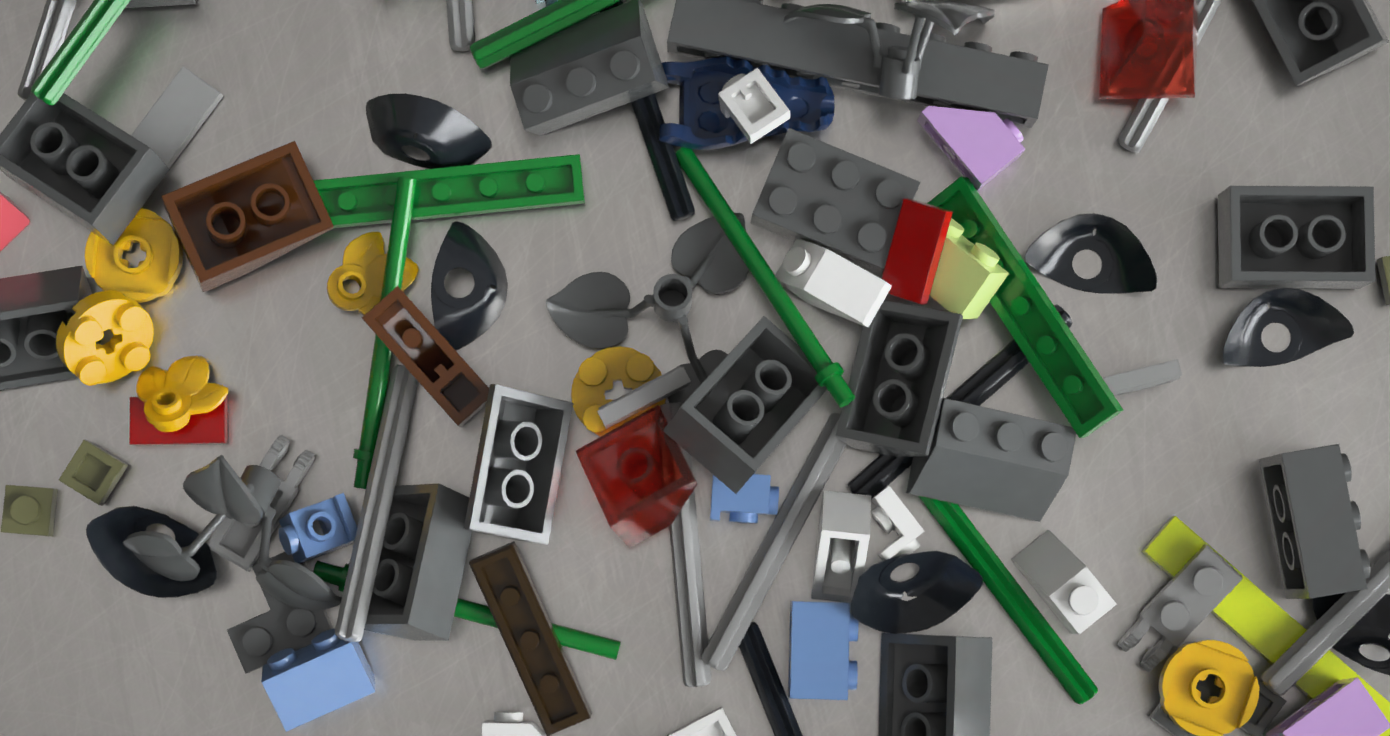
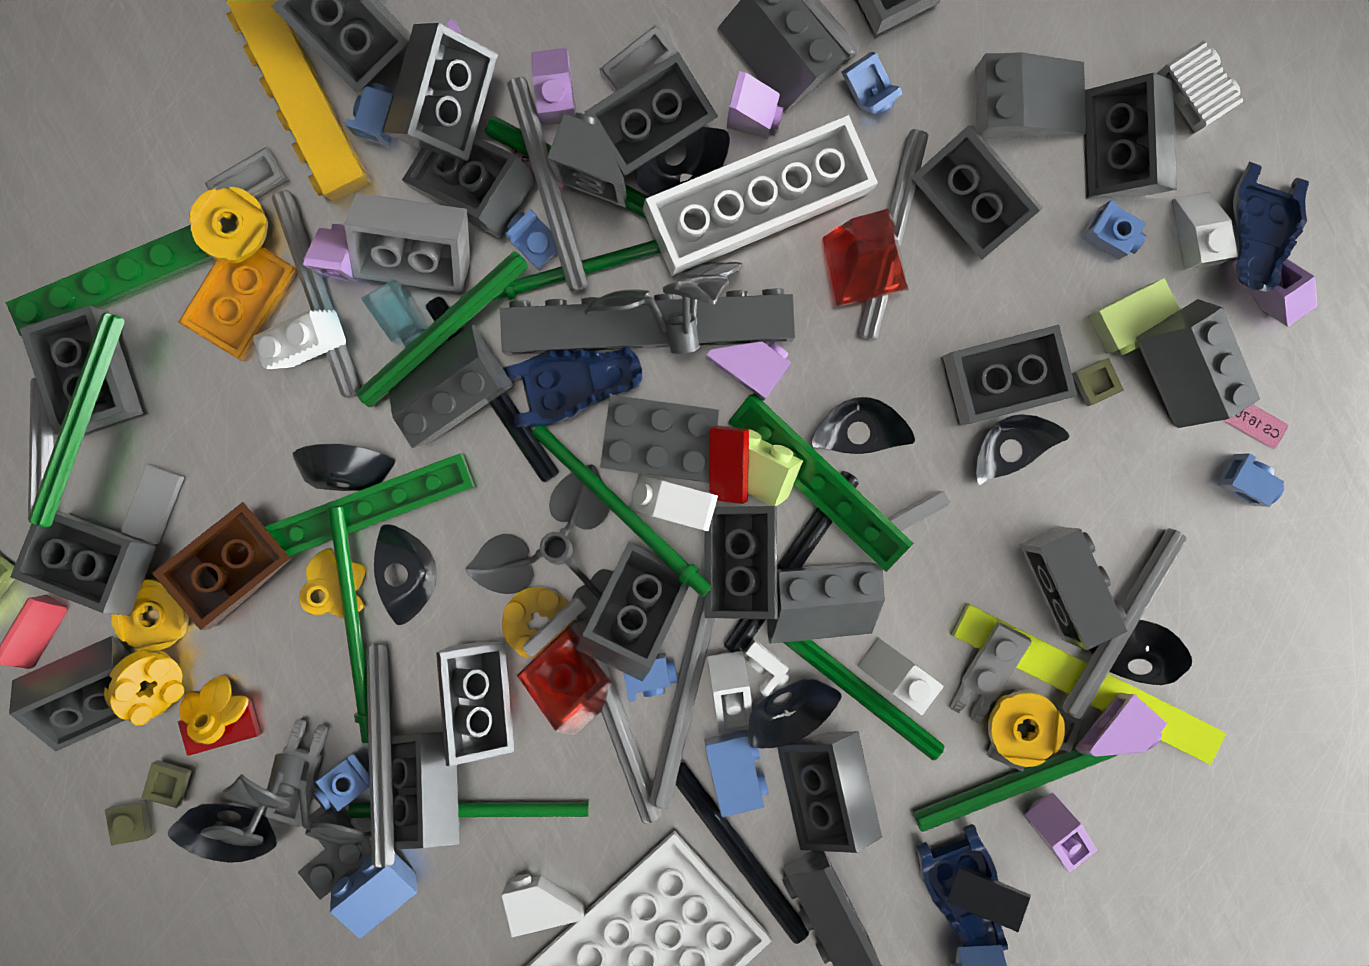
camera: 10 degrees left, 5 degrees up
reddish brown slope [362,286,489,427] -> none
dark brown tile [469,541,592,736] -> none
white bracket [718,68,790,144] -> none

